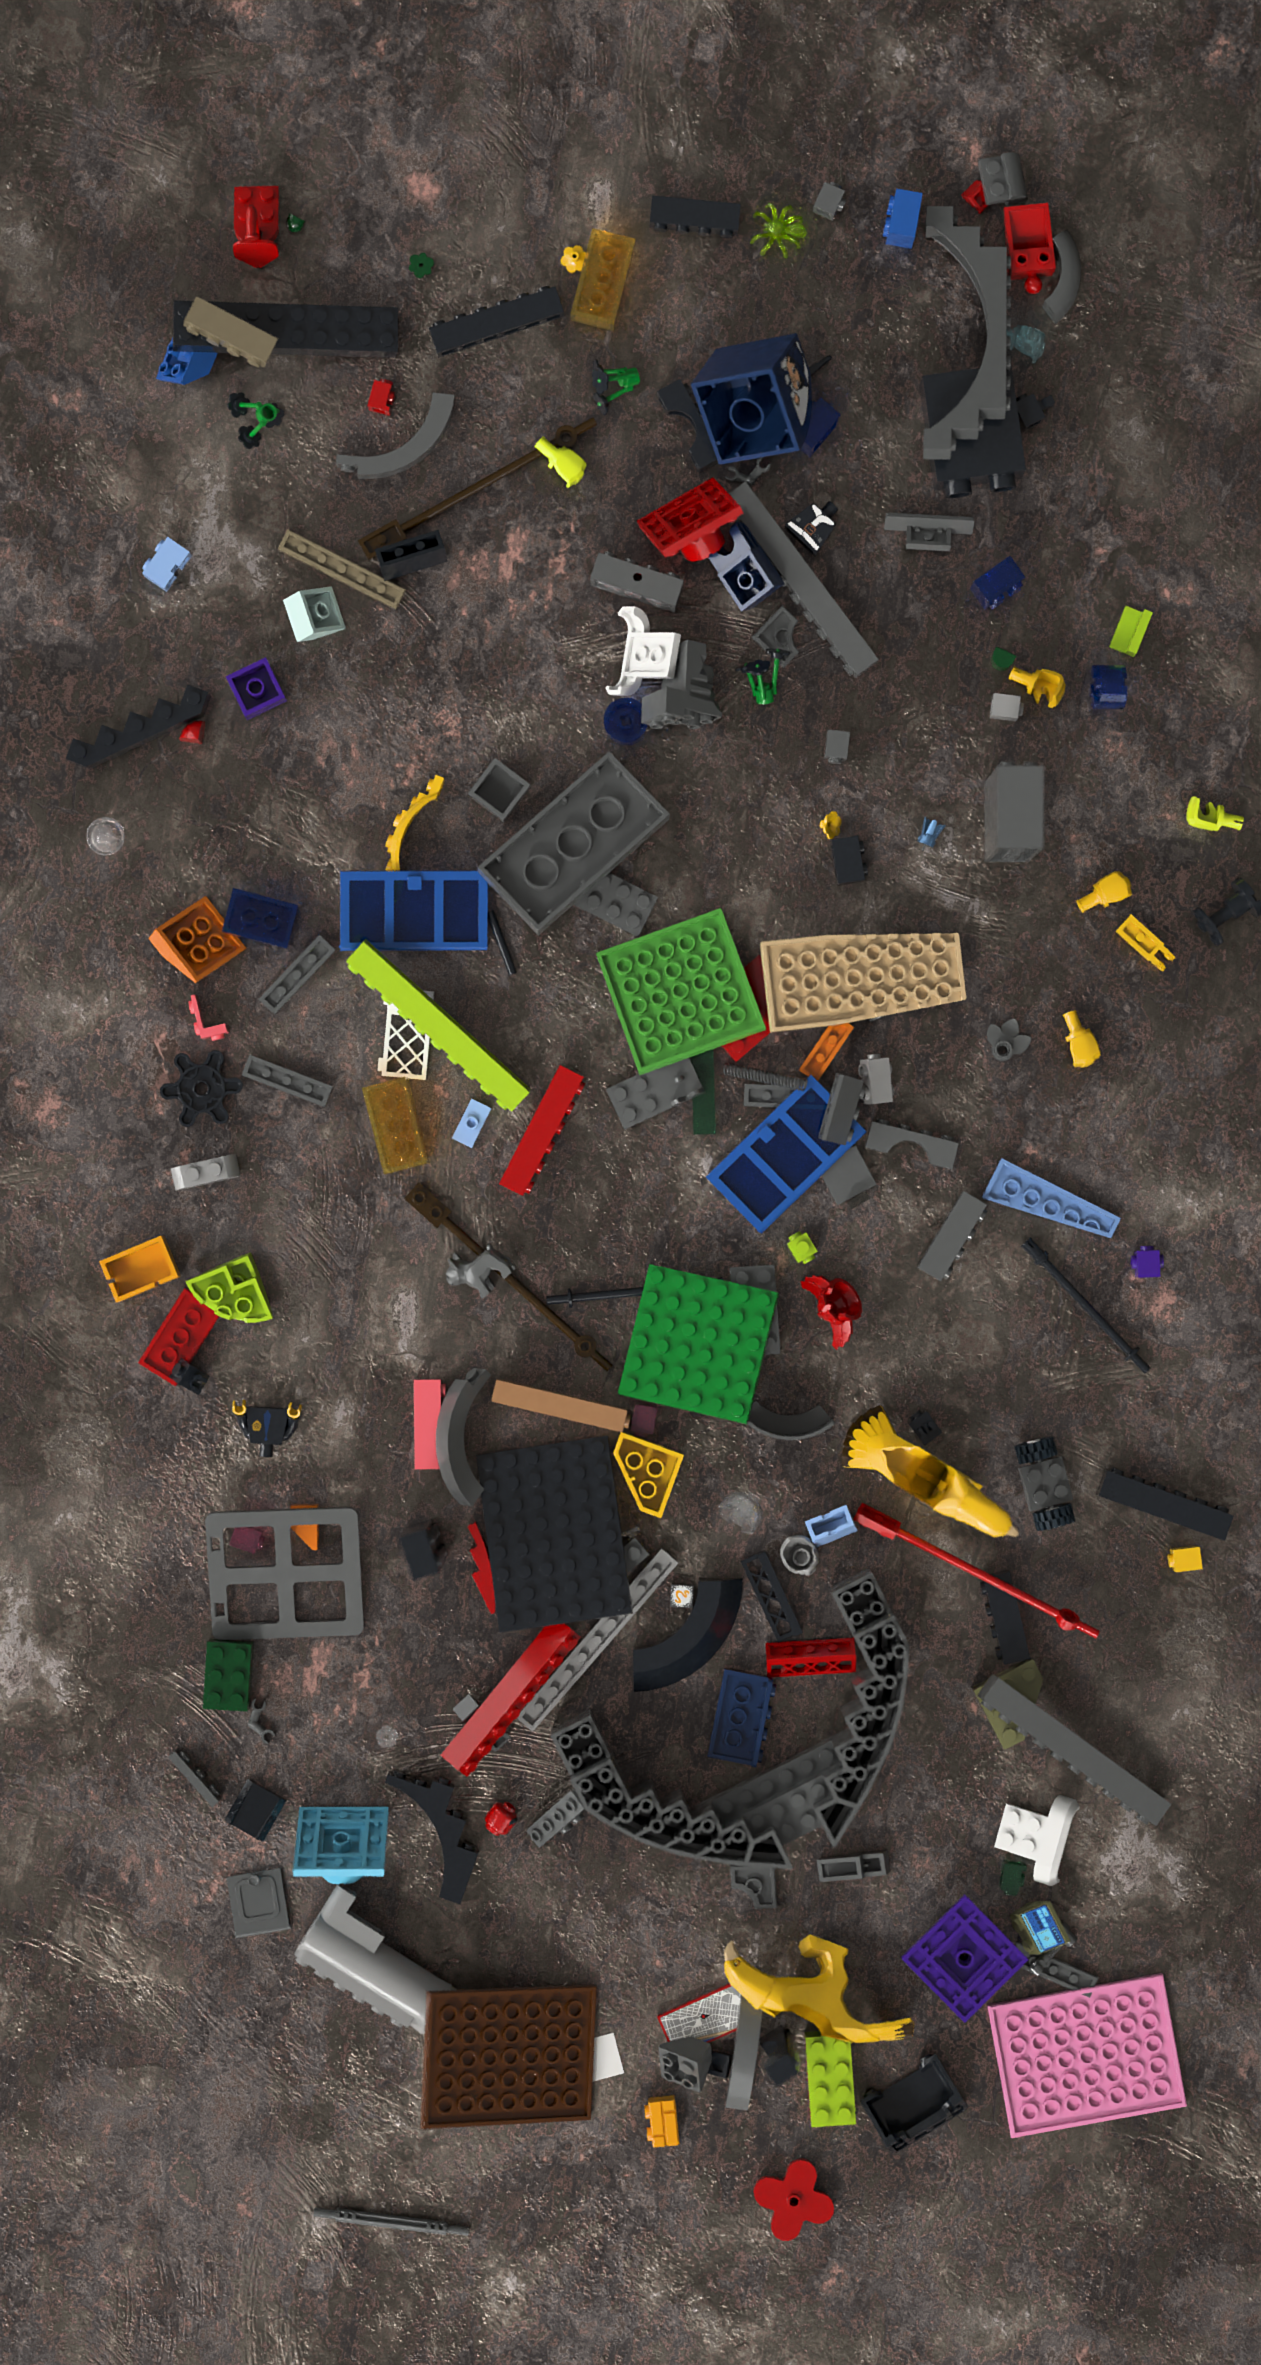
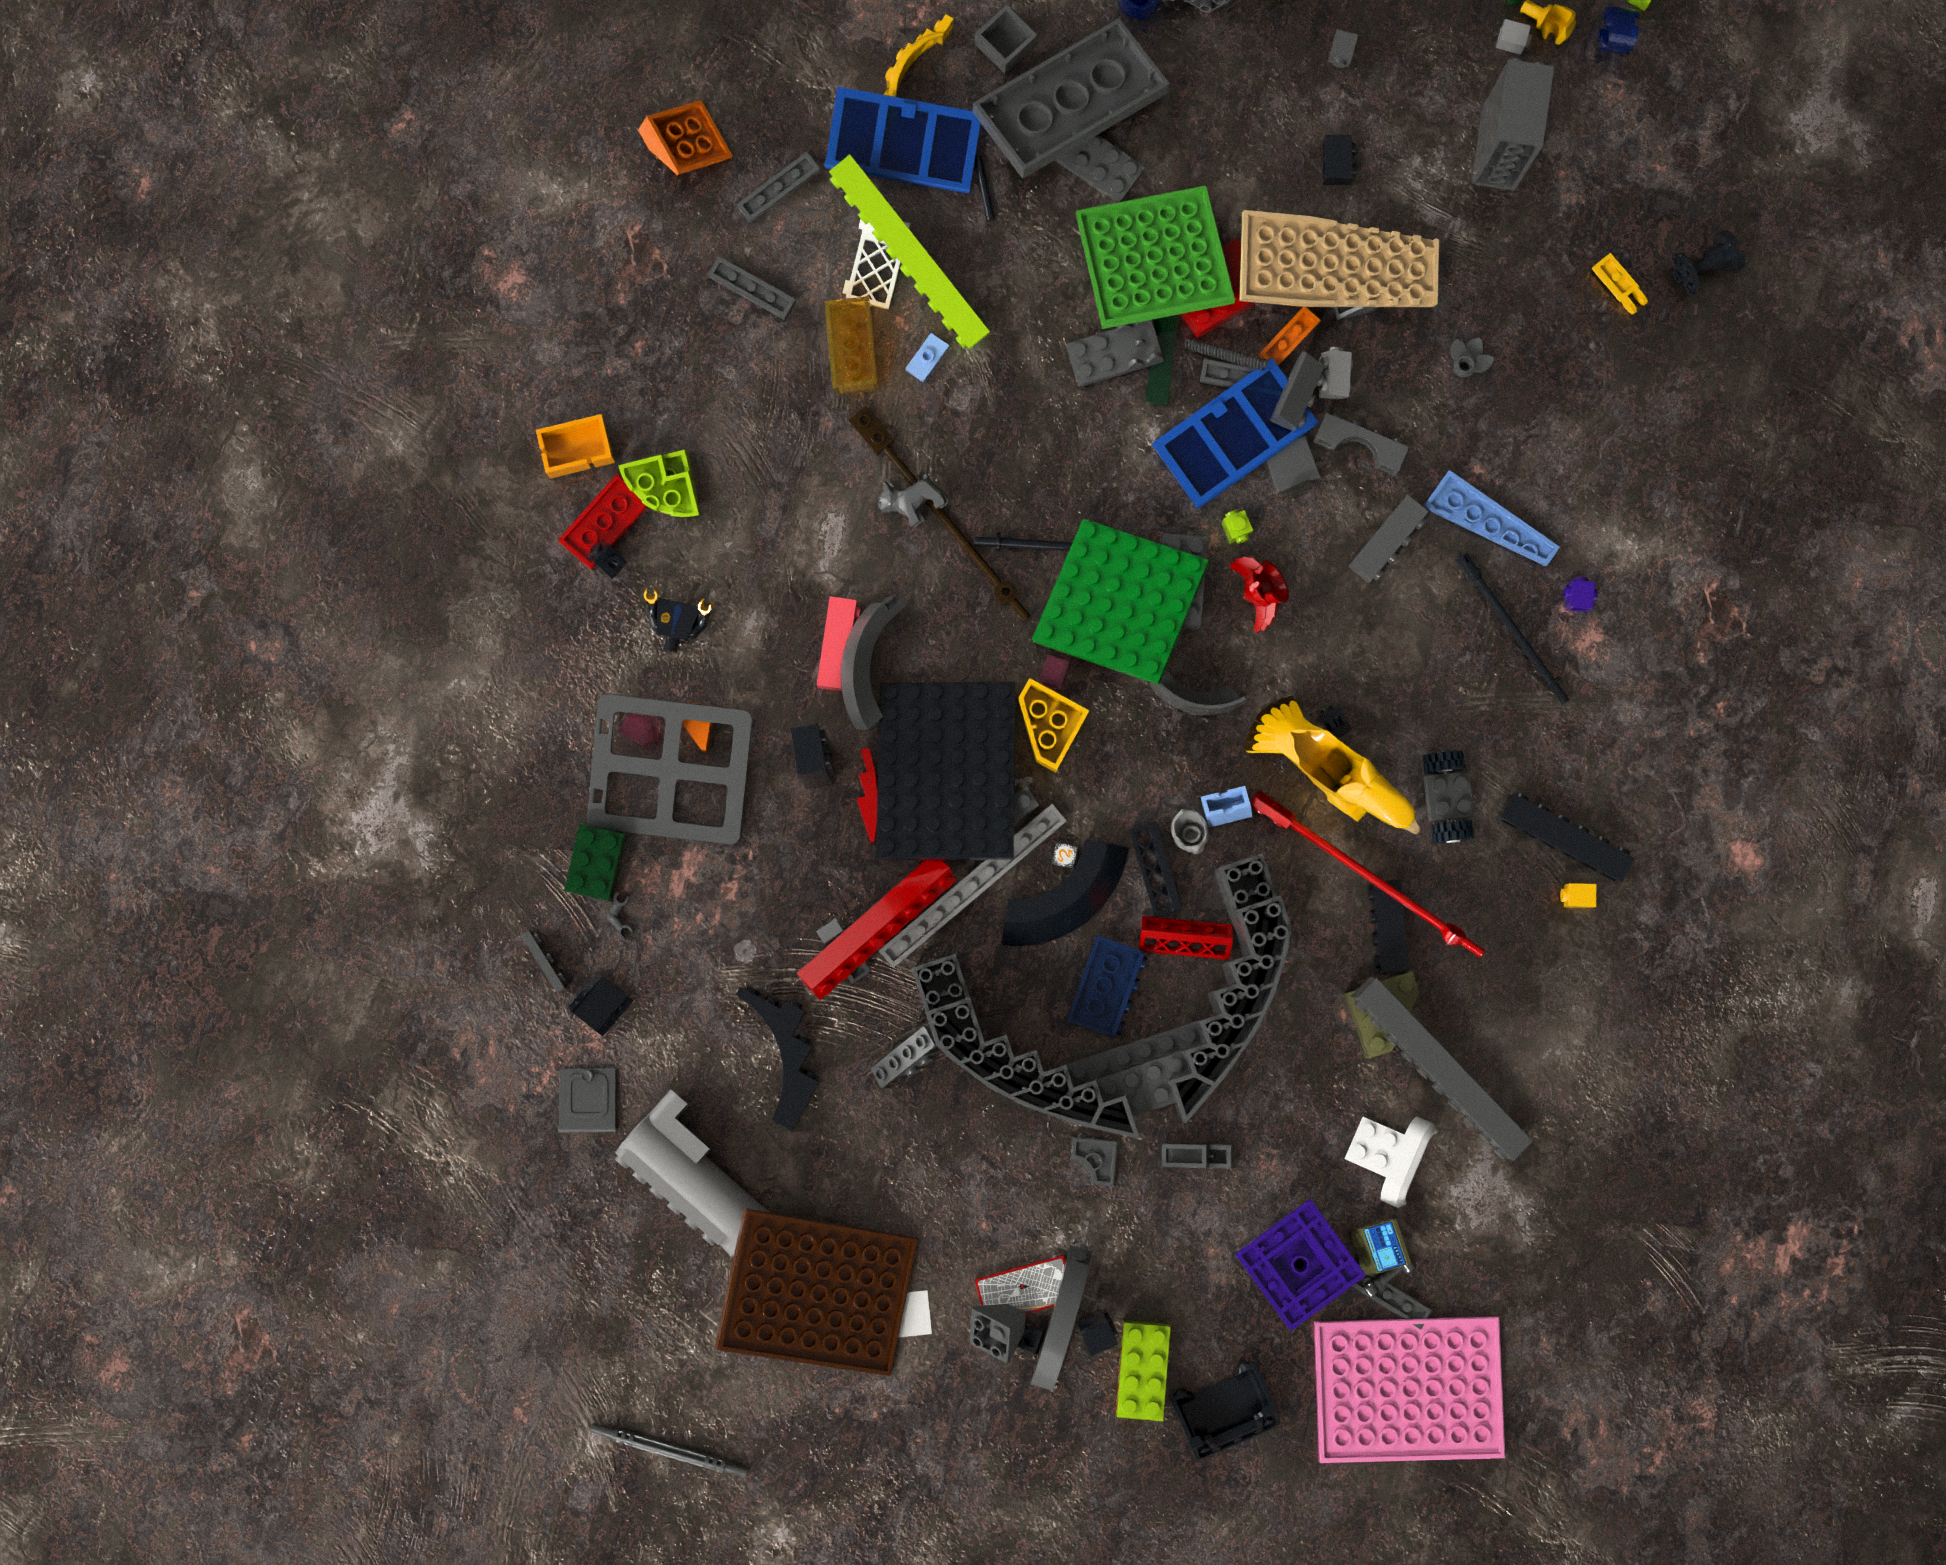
camera: 10 degrees right, 5 degrees down
clear hat [86,817,125,856] -> none
black plate [160,1050,243,1127] -> none
light grey brick [171,1154,241,1191] -> none
coral bracket [188,994,229,1041] -> none
clear blue brick [222,888,299,950] -> none
medium azure piece [293,1807,389,1885] -> none
red head [485,1802,518,1836] -> none
medium nougat brick [491,1378,631,1432] -> none
red brick [499,1065,586,1196] -> none
light orange brick [644,2095,680,2147] -> none
clear cylinder [718,1492,763,1535] -> none
yellow animal [724,1934,914,2043] -> none
red plant [753,2158,834,2241] -> none
yellow plant [820,811,841,839] -> none
flat silver piece [917,816,946,851] -> none
clear green brick [999,1860,1027,1896] -> none
yellow piece [1063,1010,1101,1068] -> none
yellow piece [1076,871,1132,913] -> none
neon yellow piece [1186,796,1244,831] -> none

